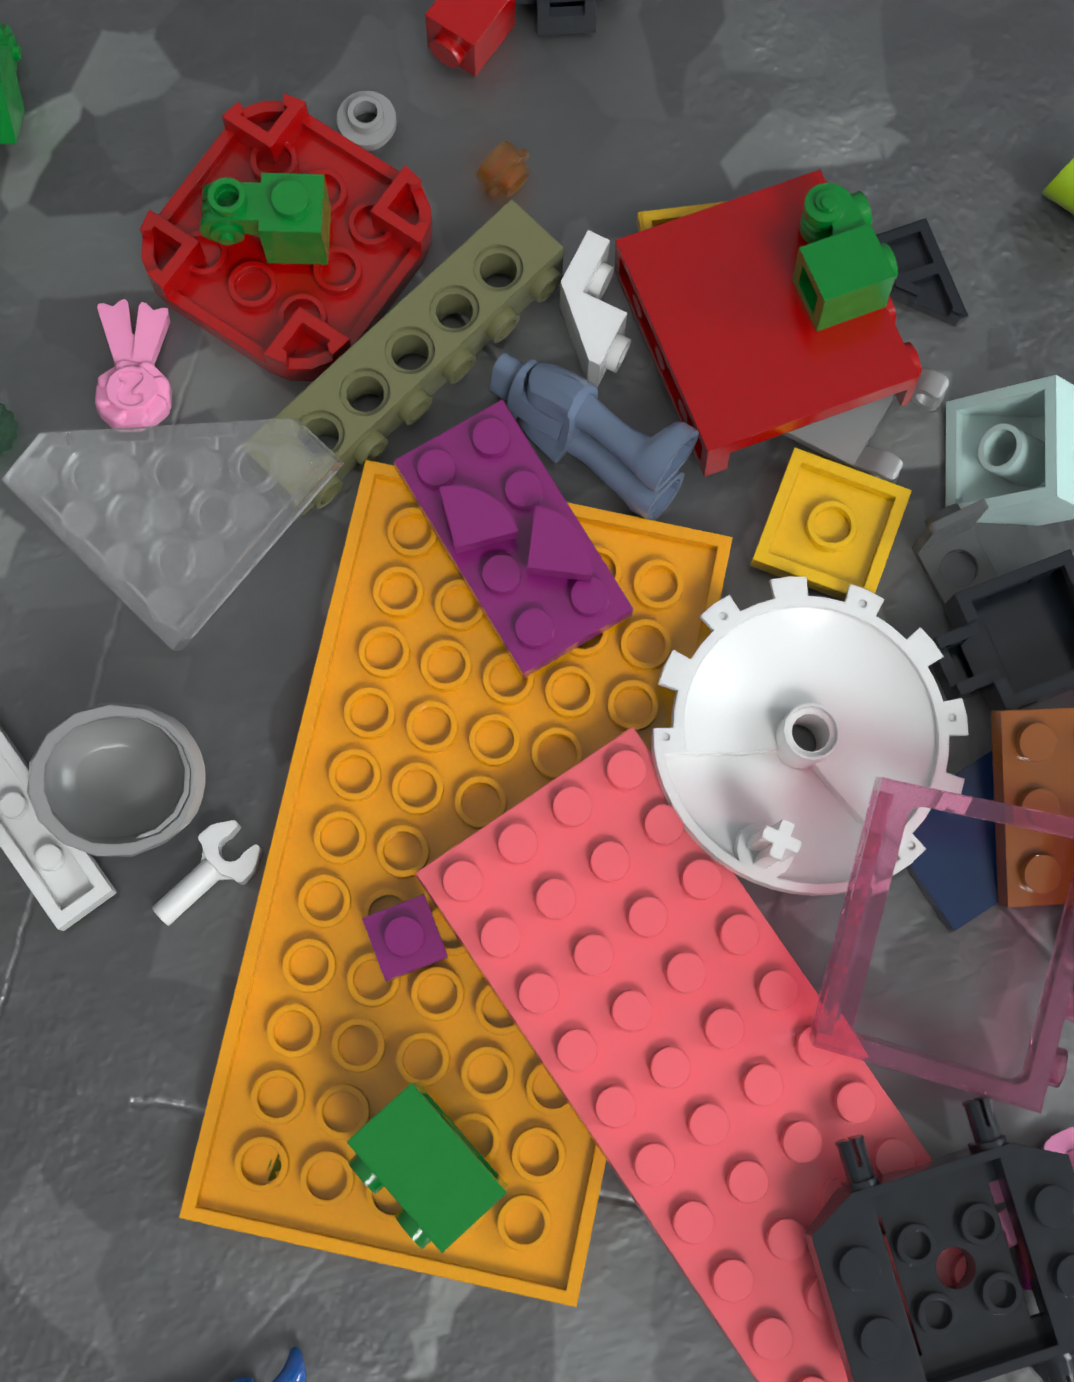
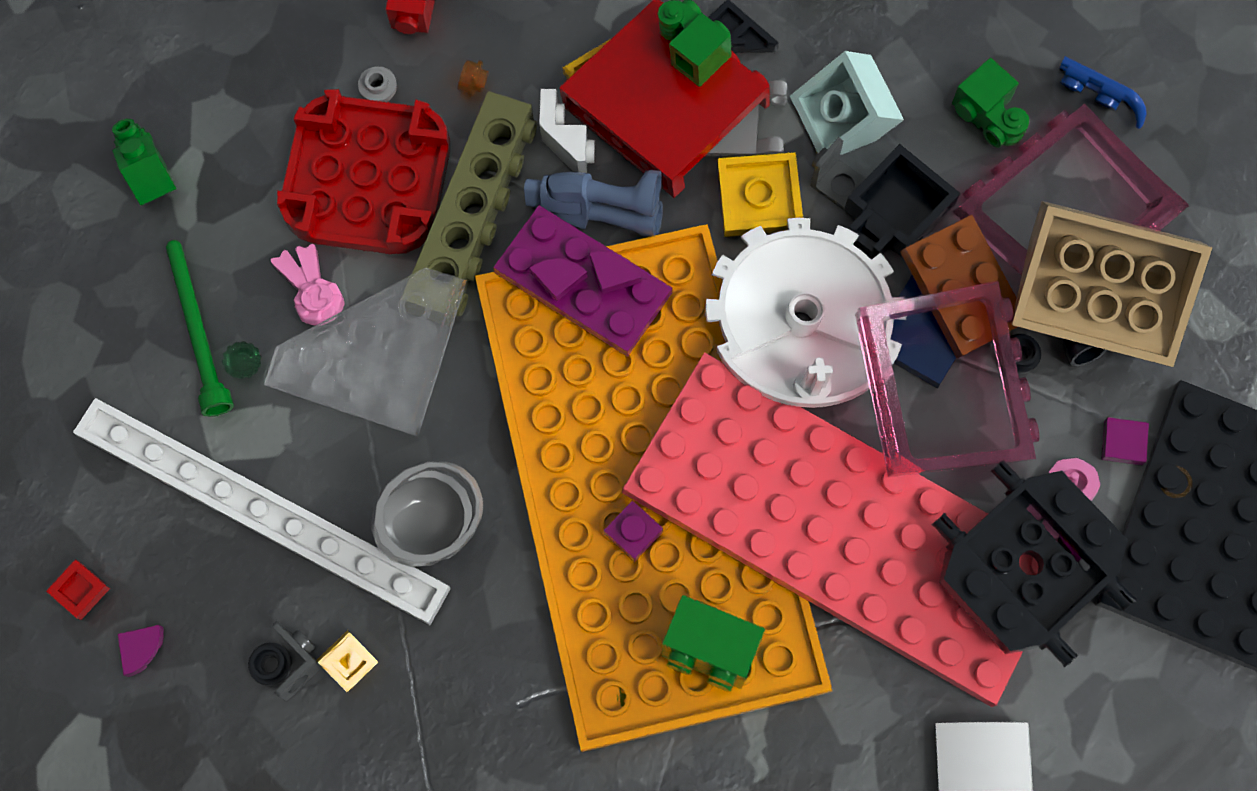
camera: 20 degrees left, 5 degrees down
white bar [151,820,263,926] -> none
green brick [200,173,331,265] -> none

